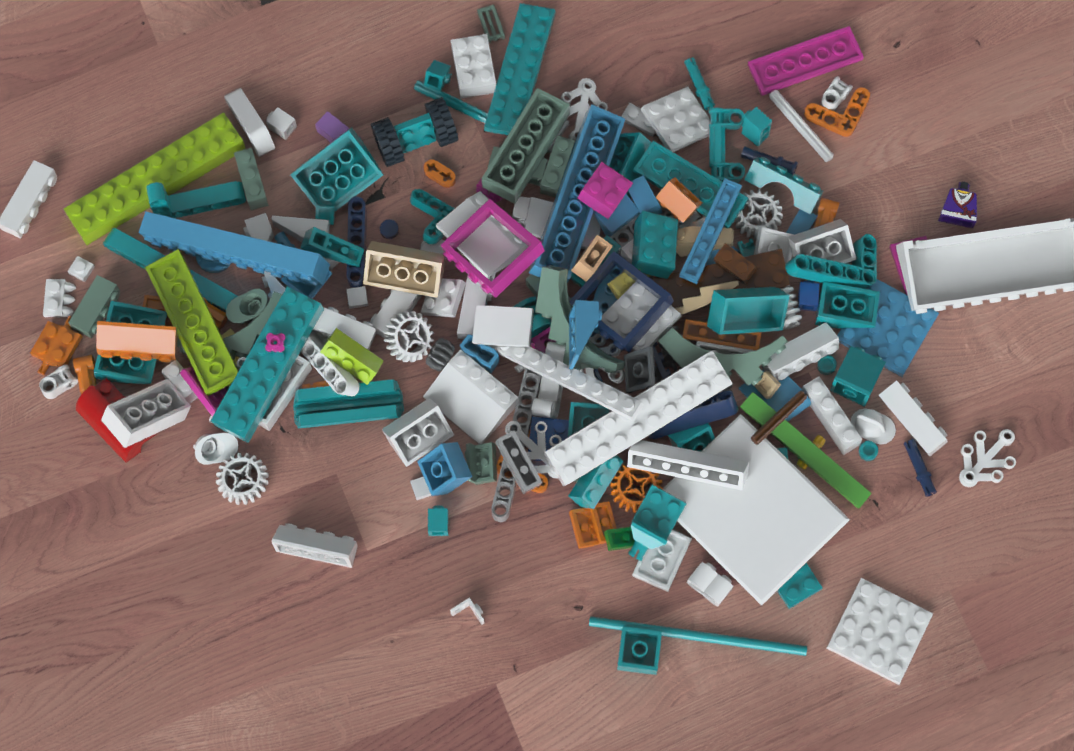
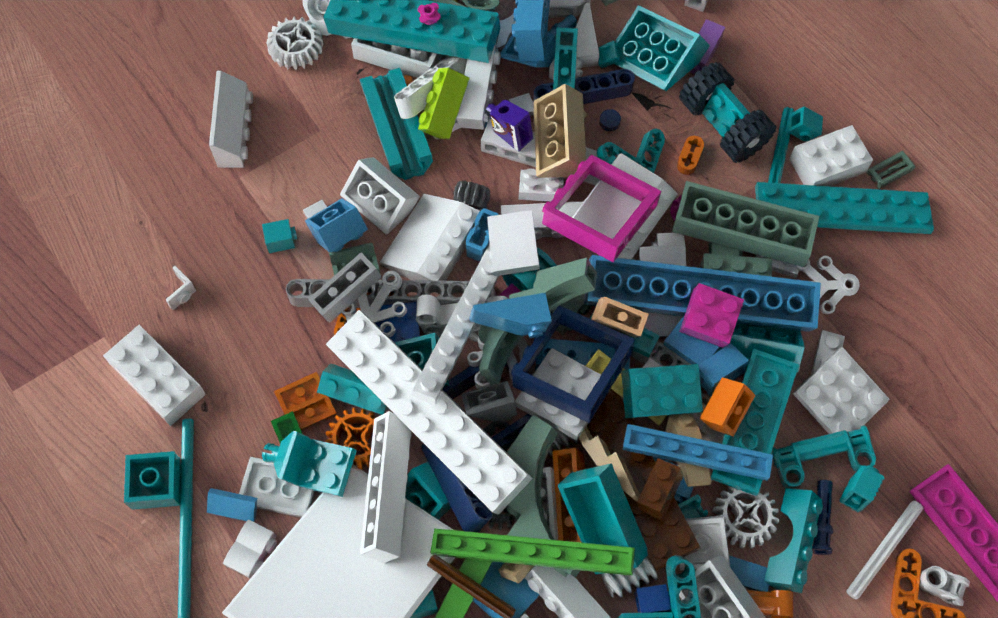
camera: 75 degrees right, 5 degrees down
white gear [383,311,435,362] -> none
teal pin [684,58,715,110] -> none
none -> white brick [103,325,206,426]
none -> dark azure tile [207,488,258,522]
none -> bright green tile [430,528,635,576]
none -> dark purple torso [485,100,534,152]

